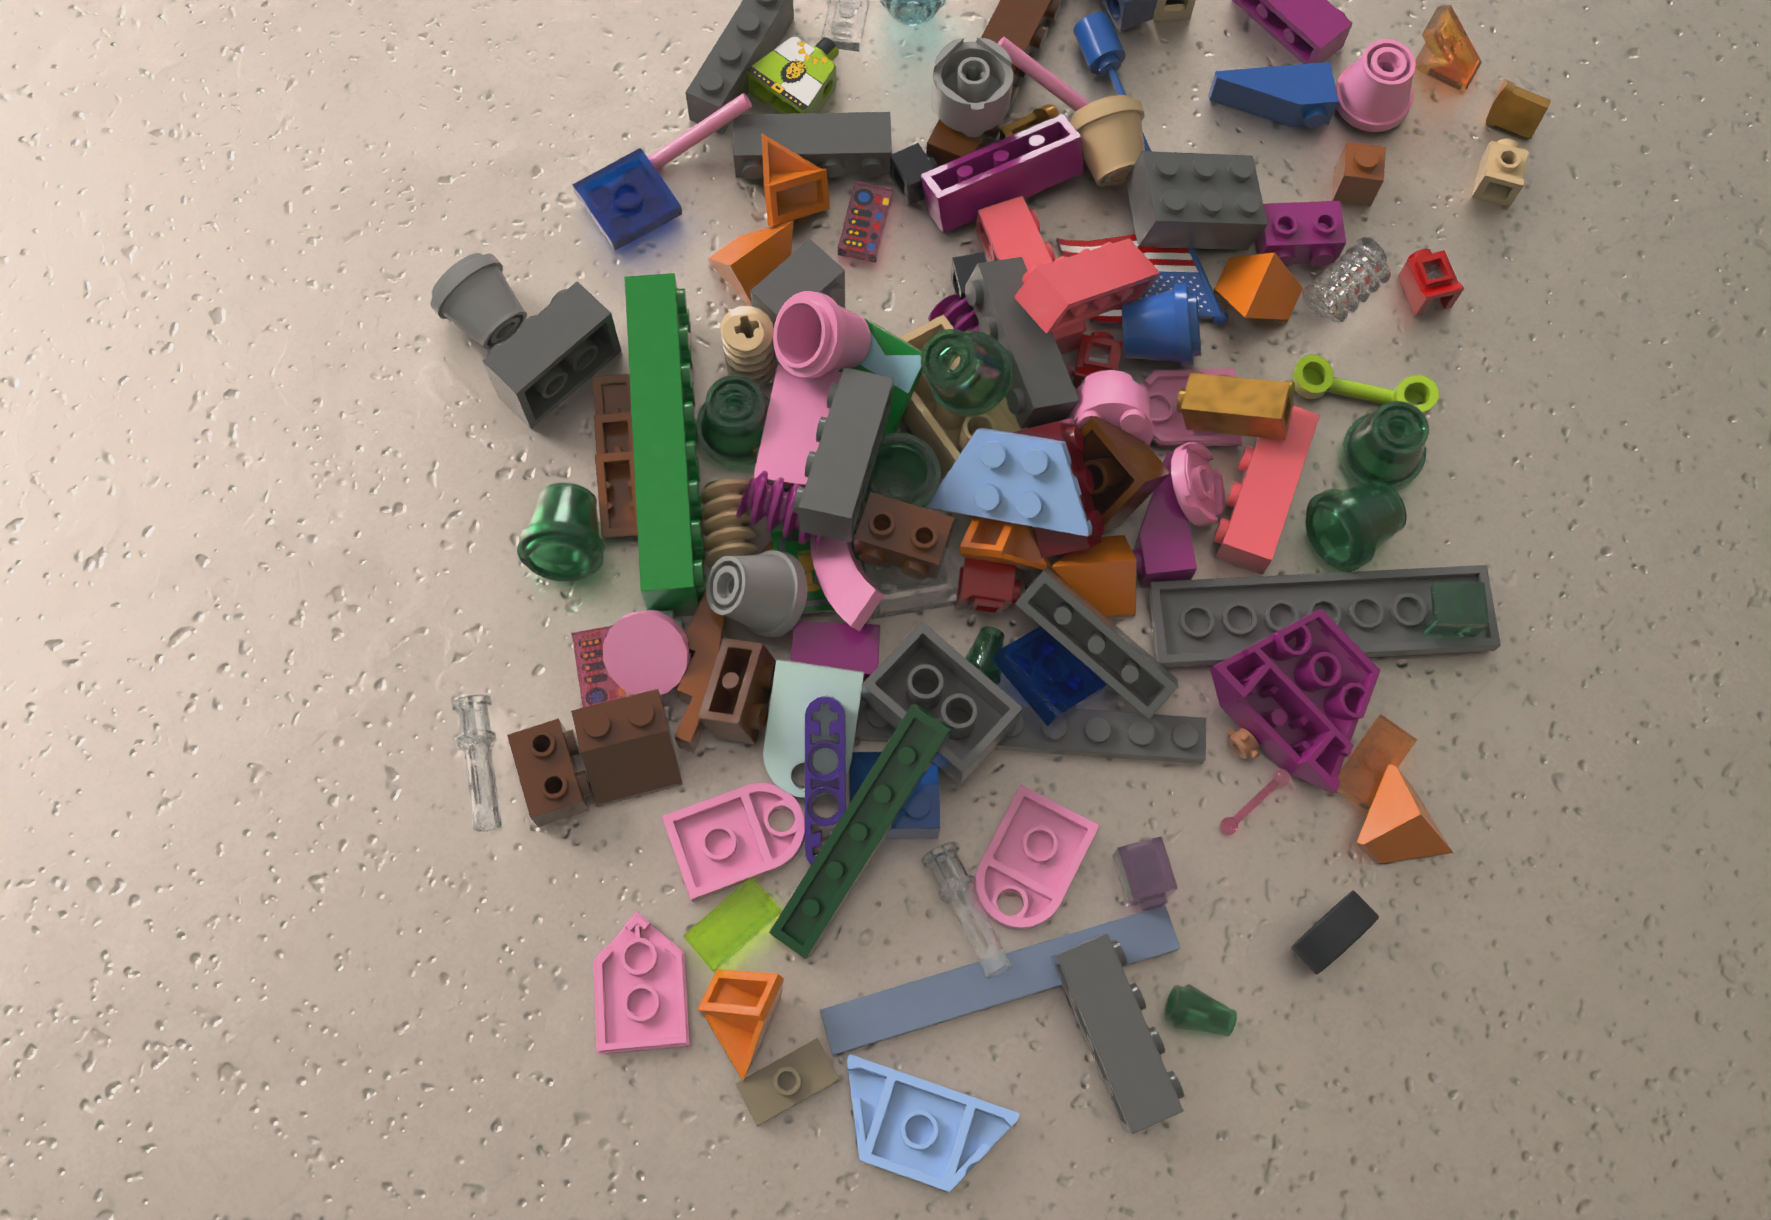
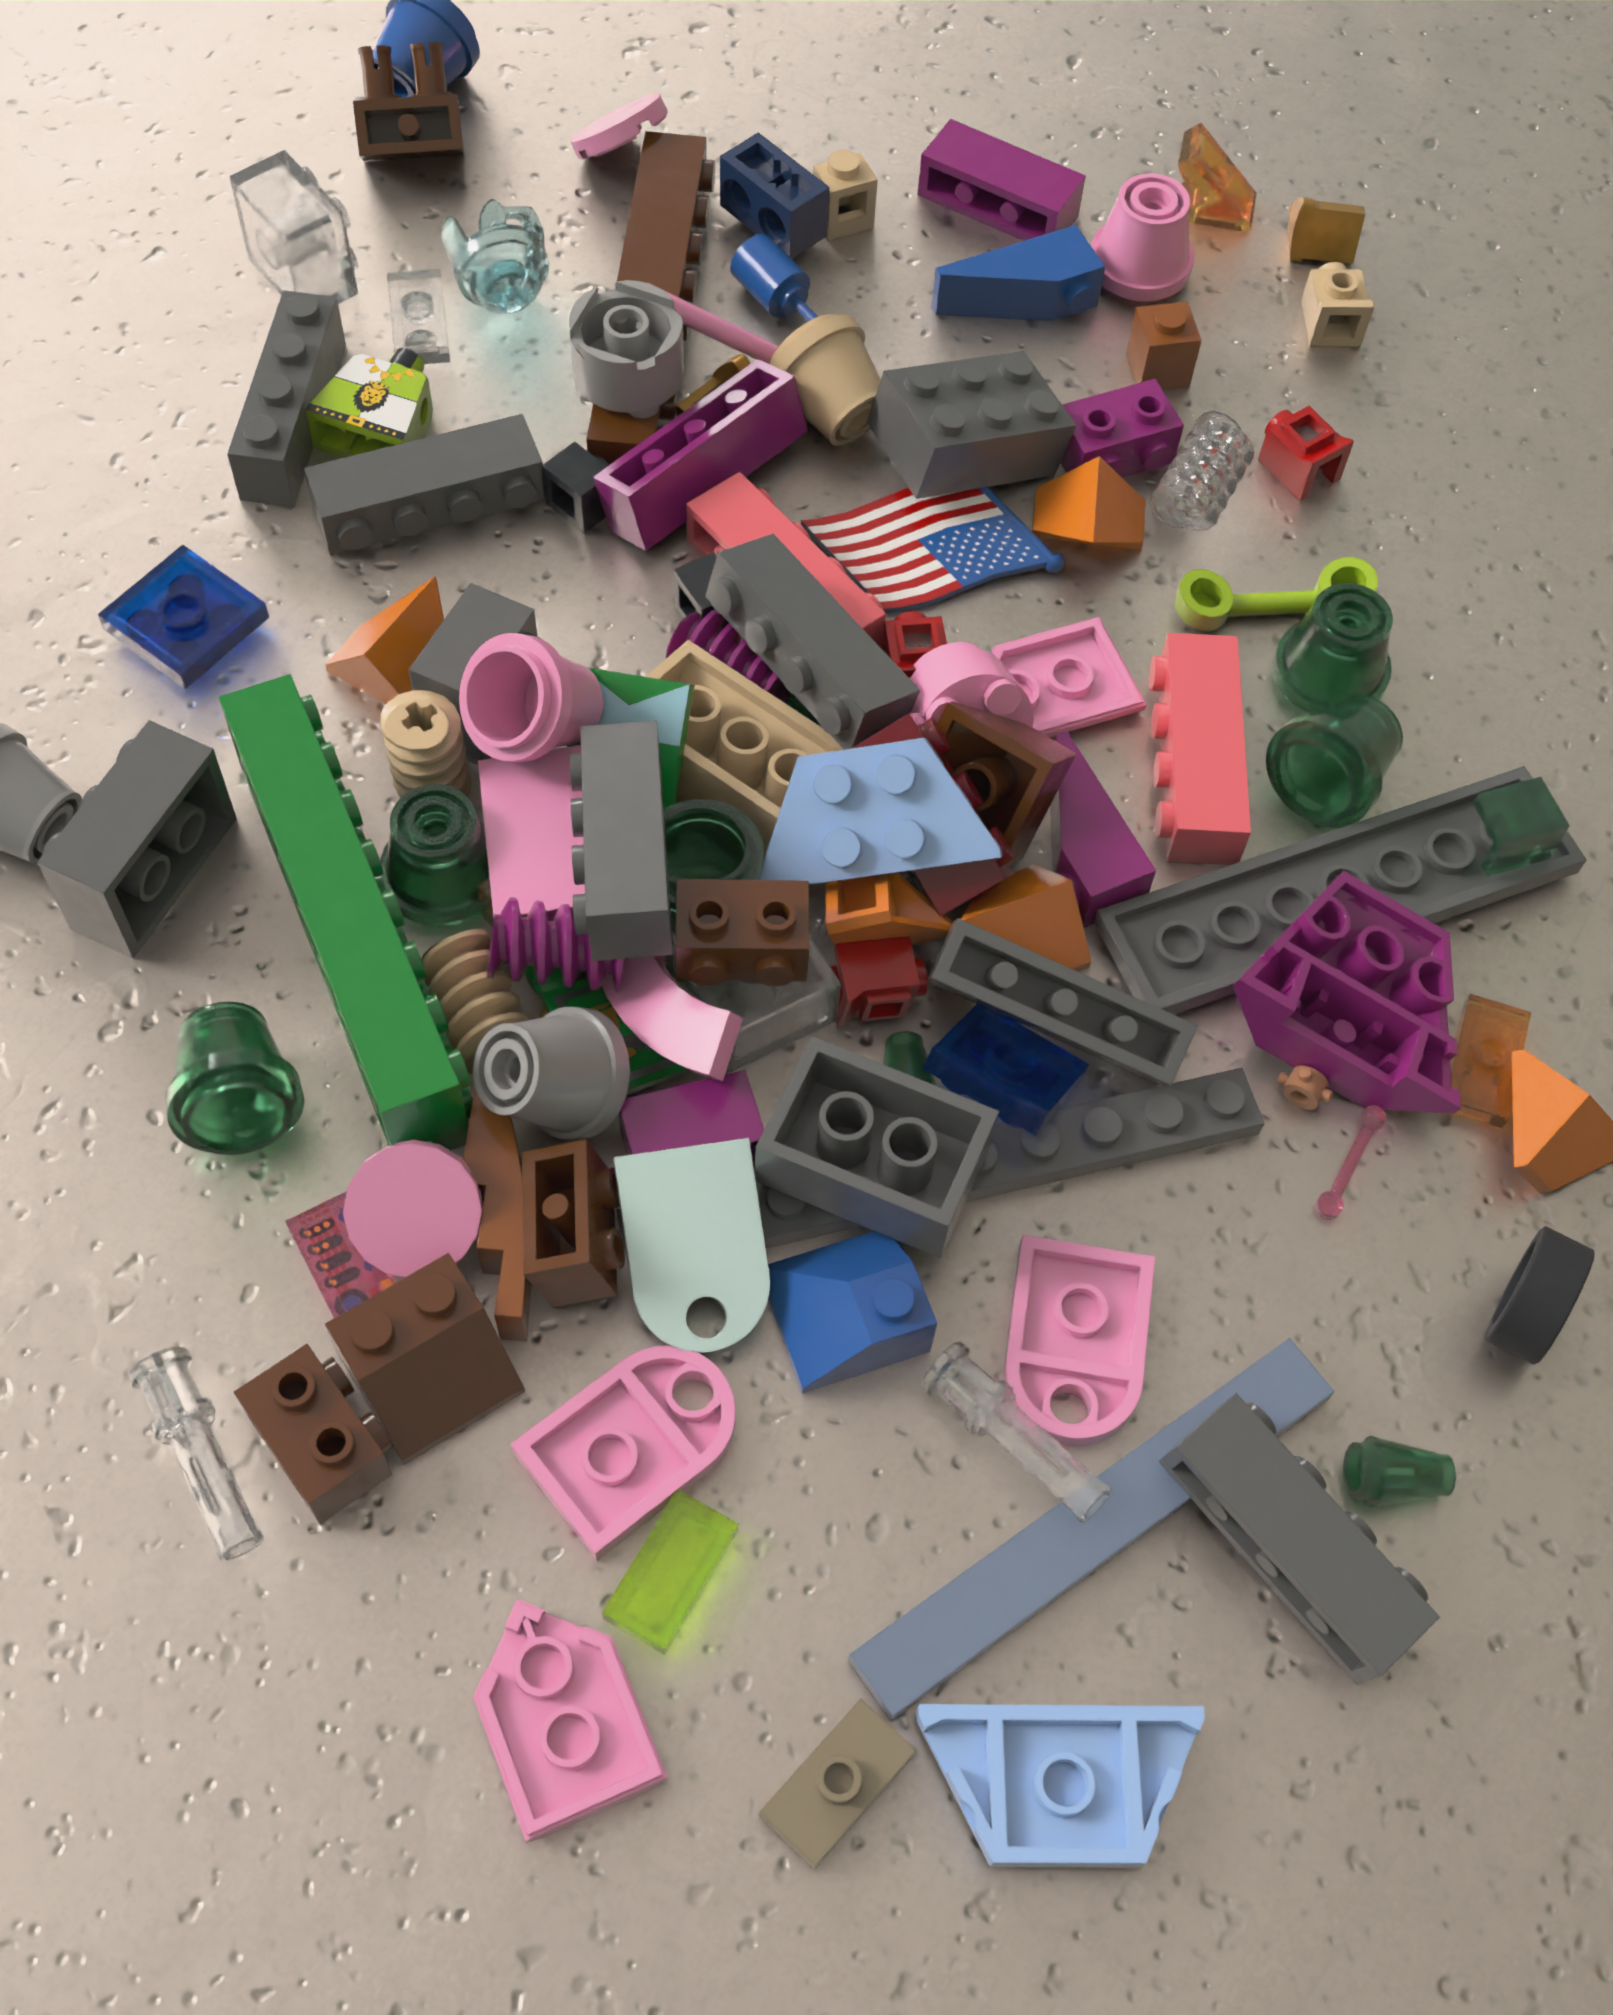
camera: 20 degrees left, 10 degrees down
dark orange slope [592,374,638,539] -> none
bright pink bar [647,93,752,171] -> none
orange slope [697,969,784,1082] -> none
orange slope [761,133,830,226] -> none
dark green plate [769,704,953,959] -> none
dark purple beam [805,696,846,865] -> none
tile [838,180,893,263] -> none
clear green piece [921,329,1012,417] -> none
coral brick [1014,239,1160,334] -> none
clear purple brick [1112,836,1178,911] -> none
blue piece [1122,283,1201,366] -> none
bright pink tile [1171,441,1225,526] -> none
pearl gold brick [1177,372,1295,440] -> none

